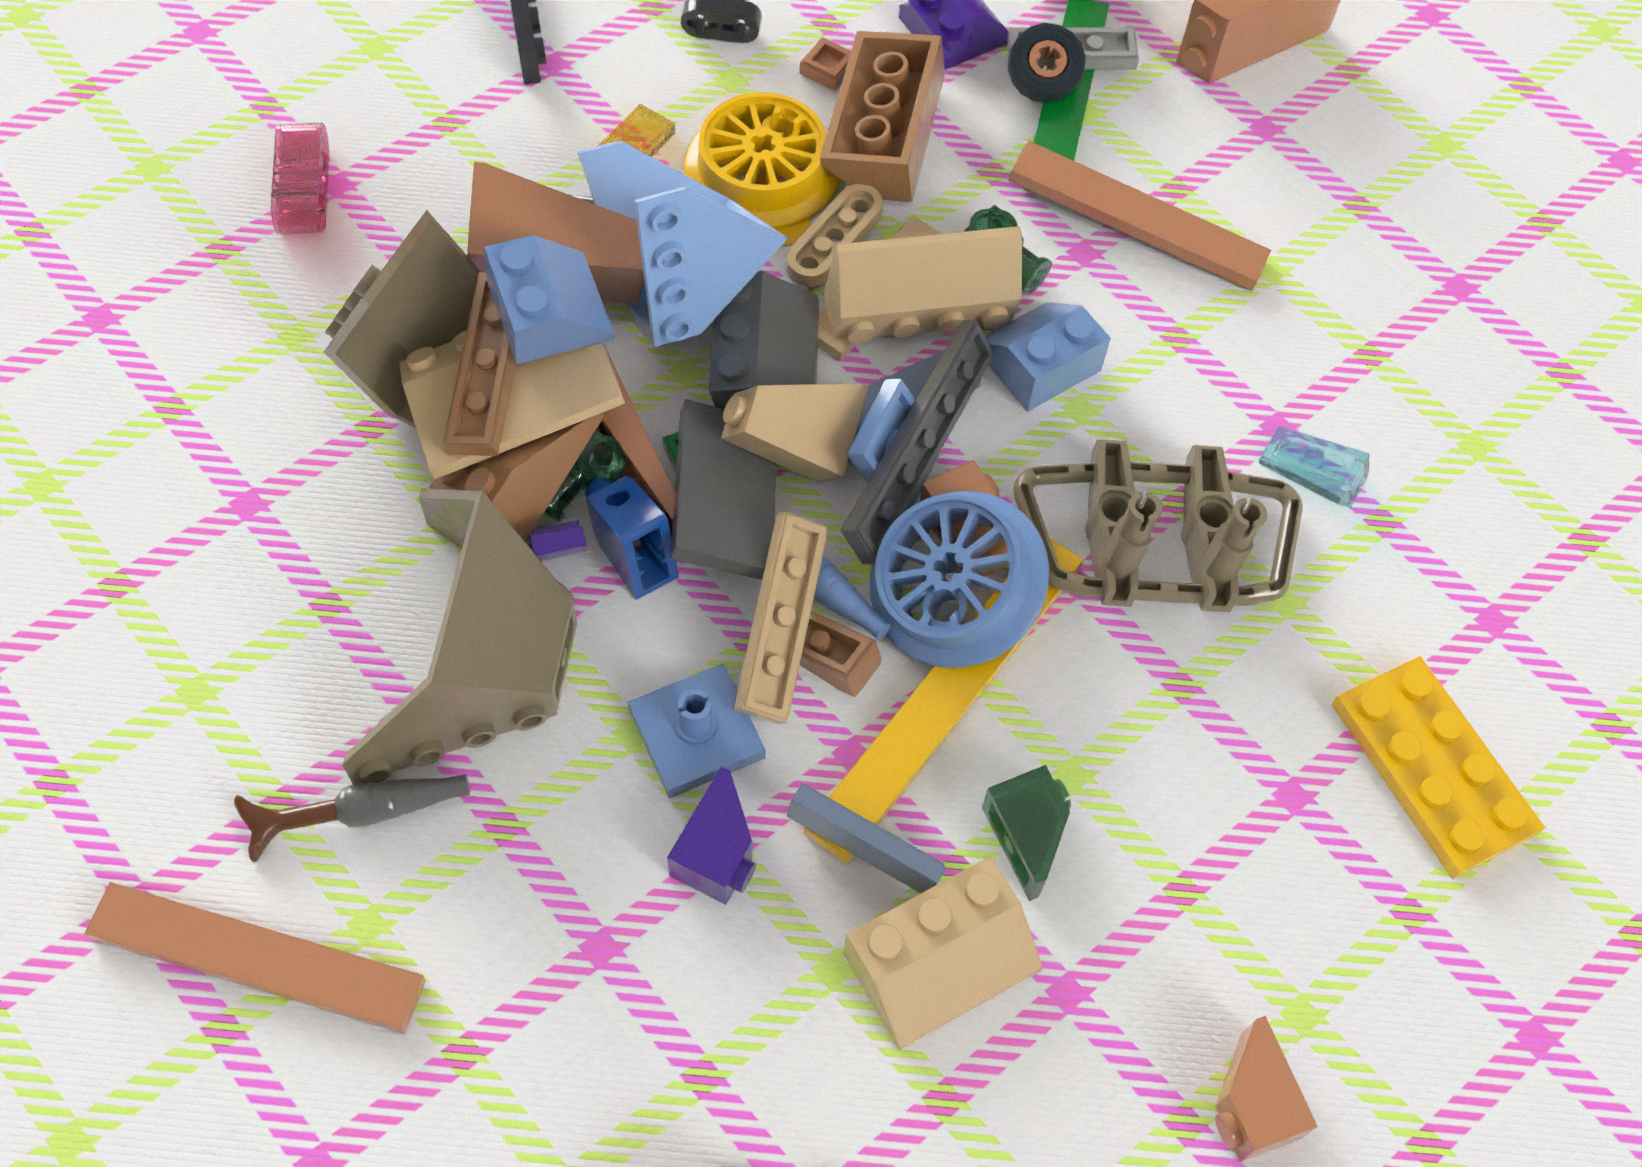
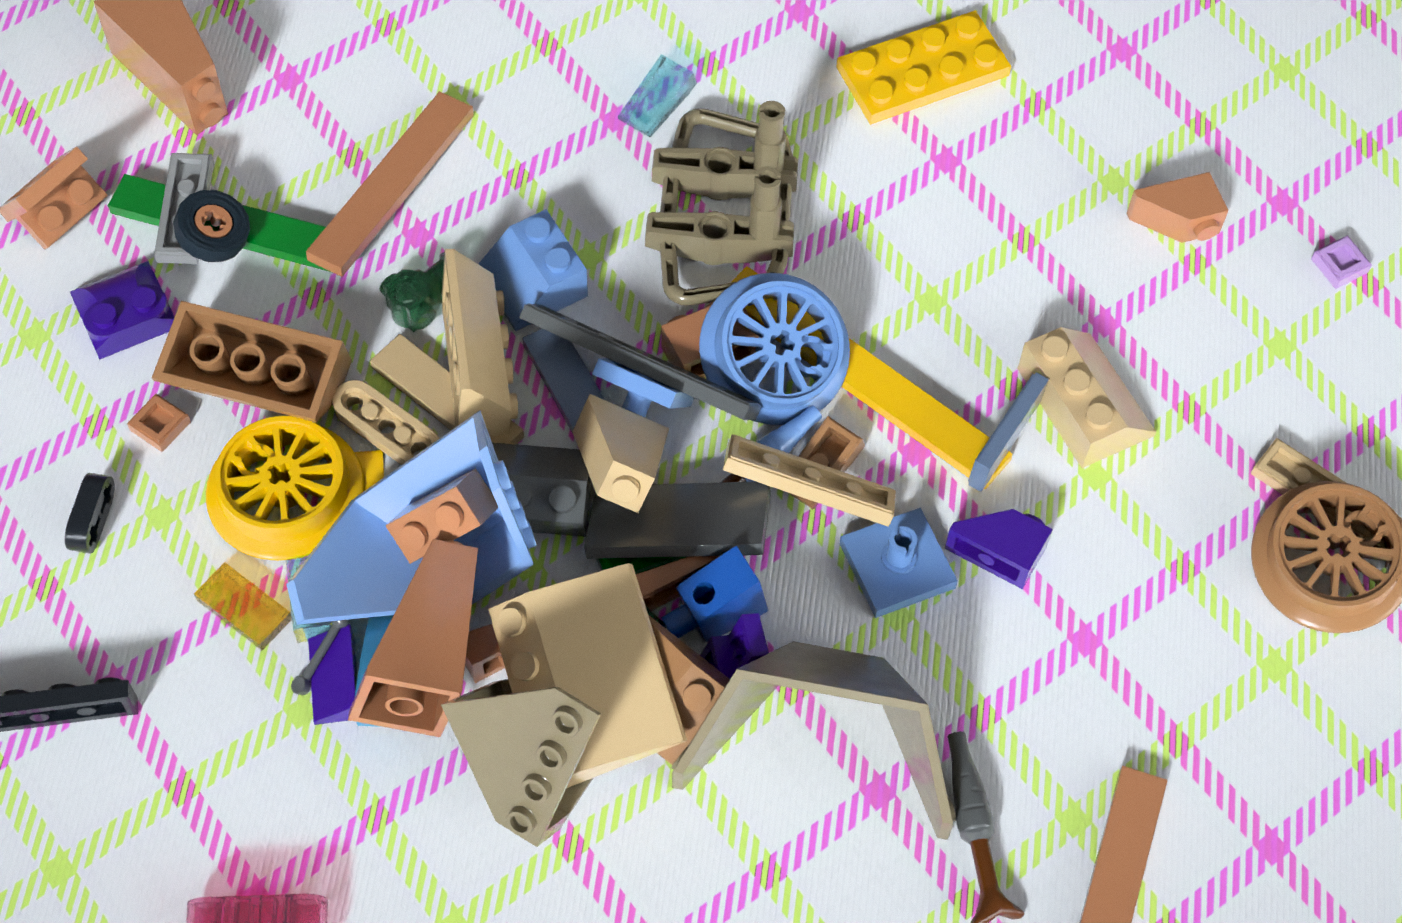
camera: 85 degrees left, 0 degrees up
medium nougat tile [443,272,516,456] -> none
medium blue slope [484,235,614,364] -> none
clear green slope [982,765,1071,901] -> none

